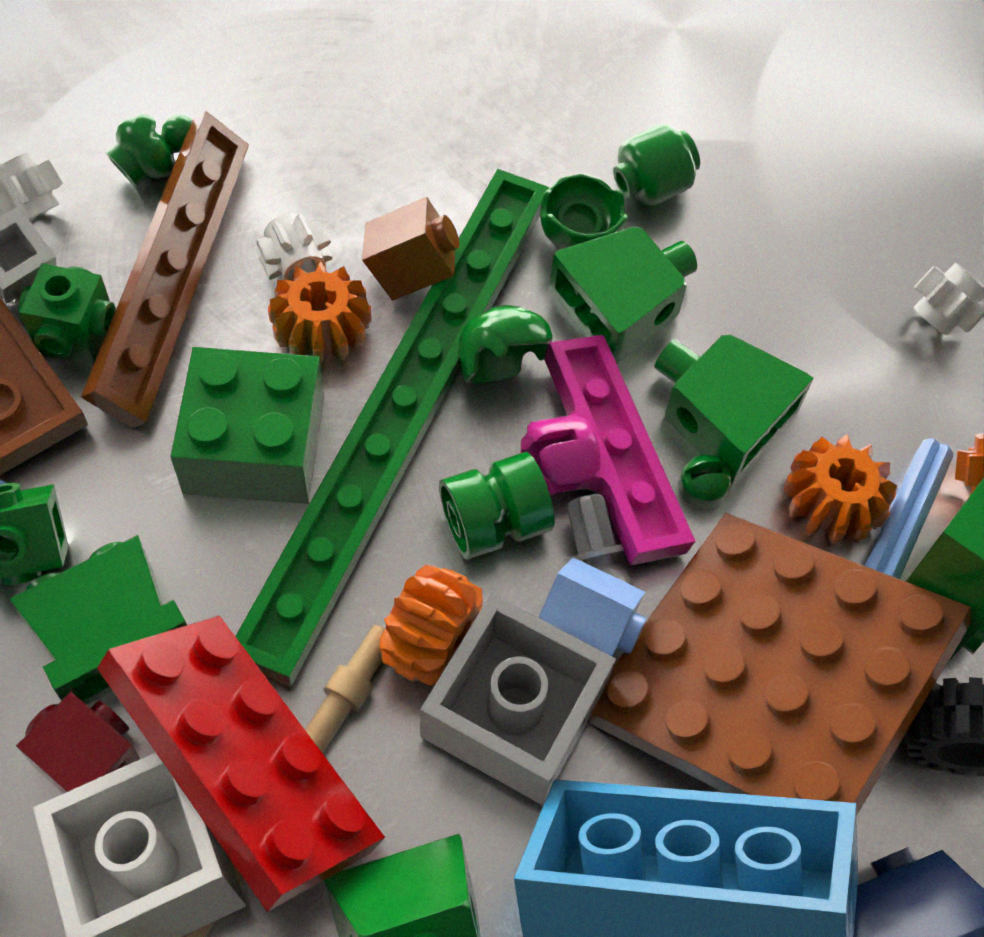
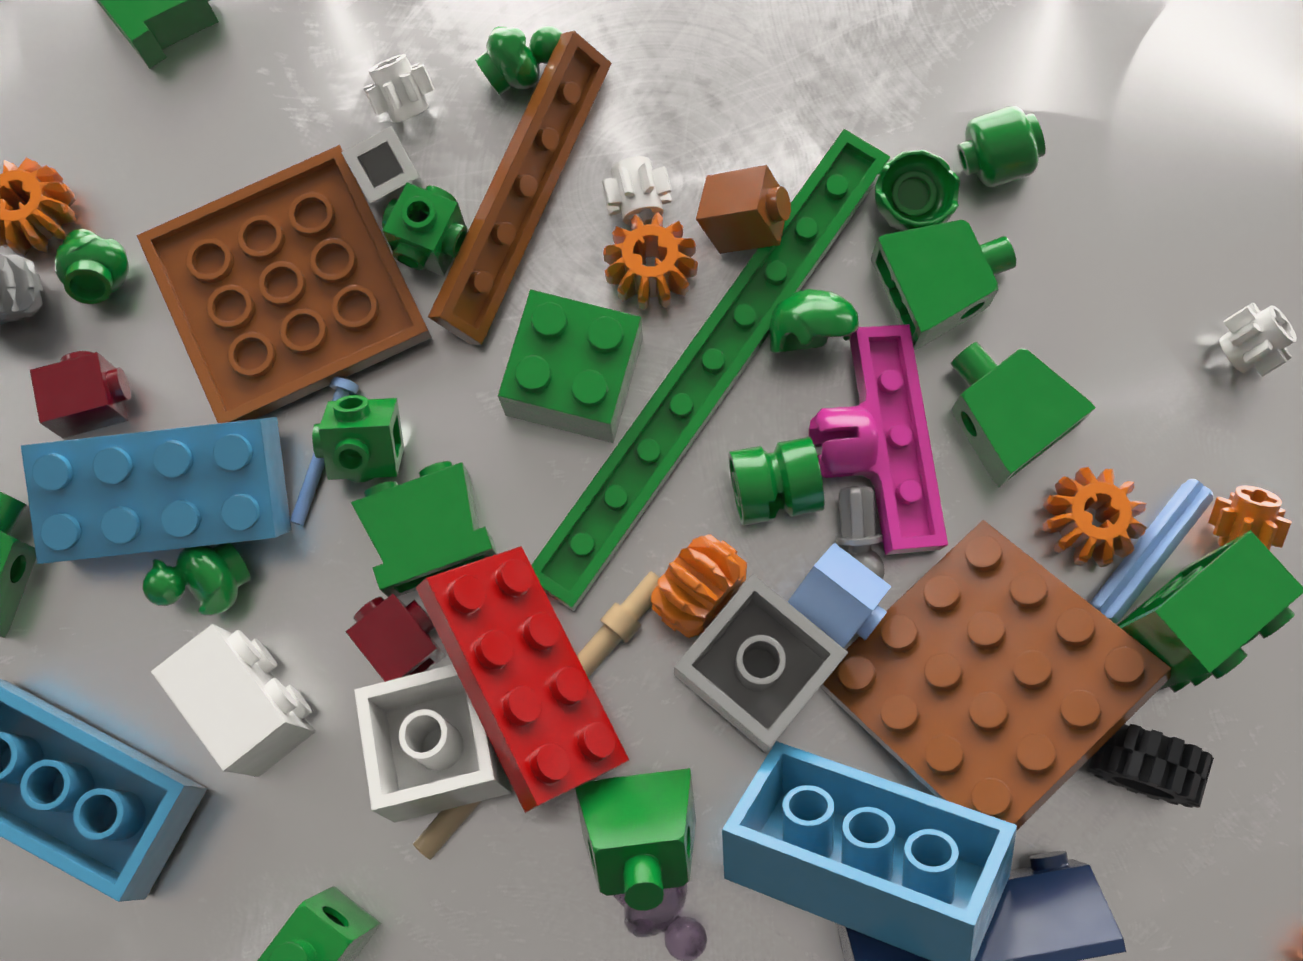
camera: 20 degrees right, 15 degrees up
green hinge [678,454,731,510] -> none

